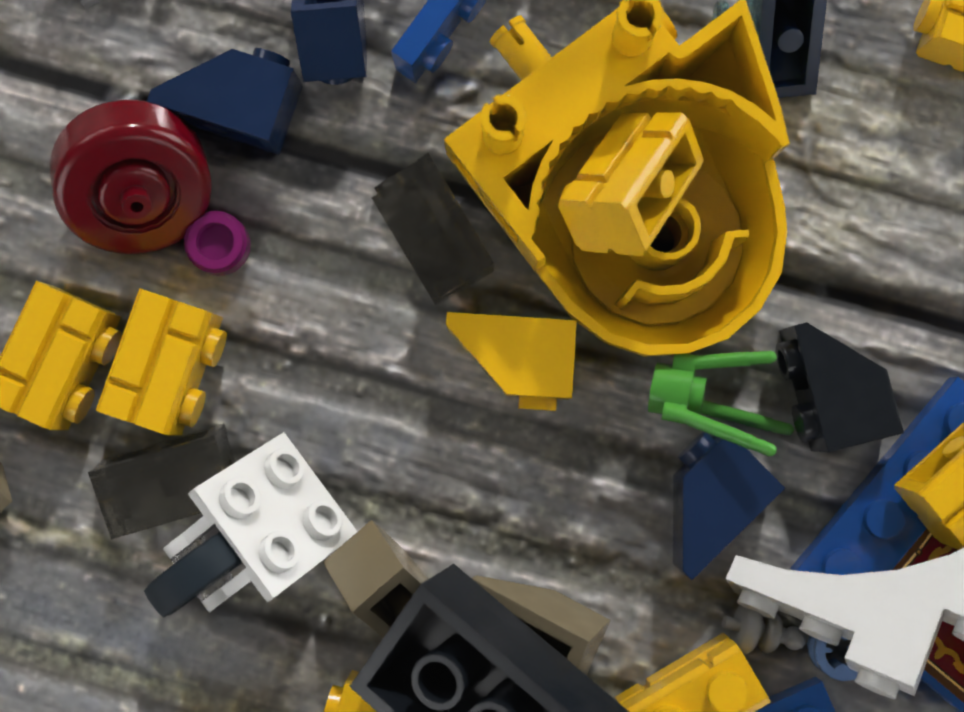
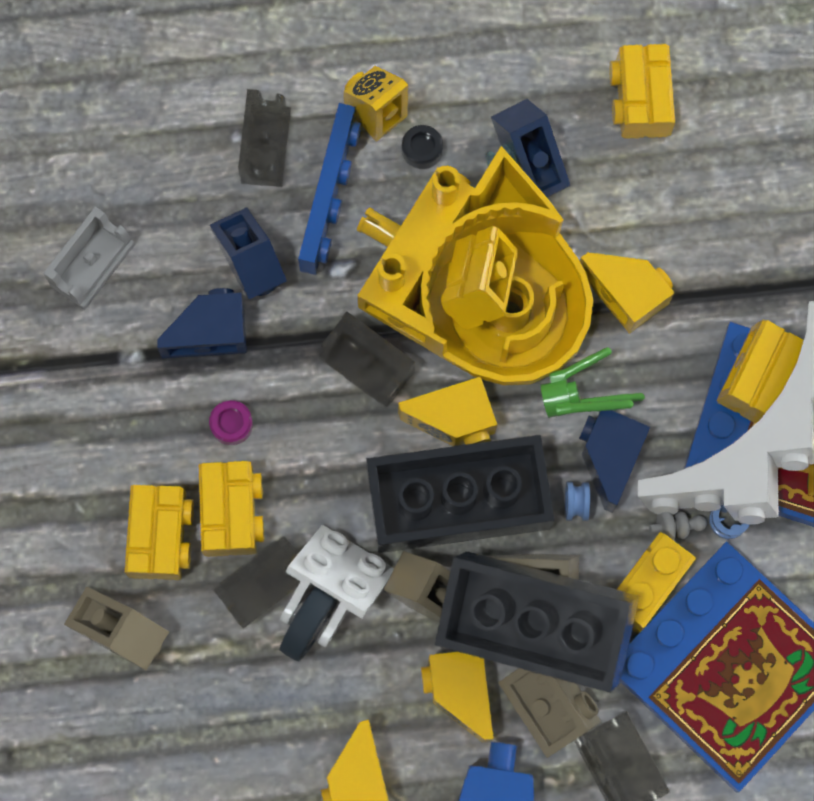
camera: 30 degrees left, 10 degrees down
dark red wheel [50,100,212,254] -> none
black slope [776,322,904,452] -> none
none -> black brick [366,435,555,553]
none -> medium blue bush [565,481,590,521]
none -> yellow slope [580,252,674,334]

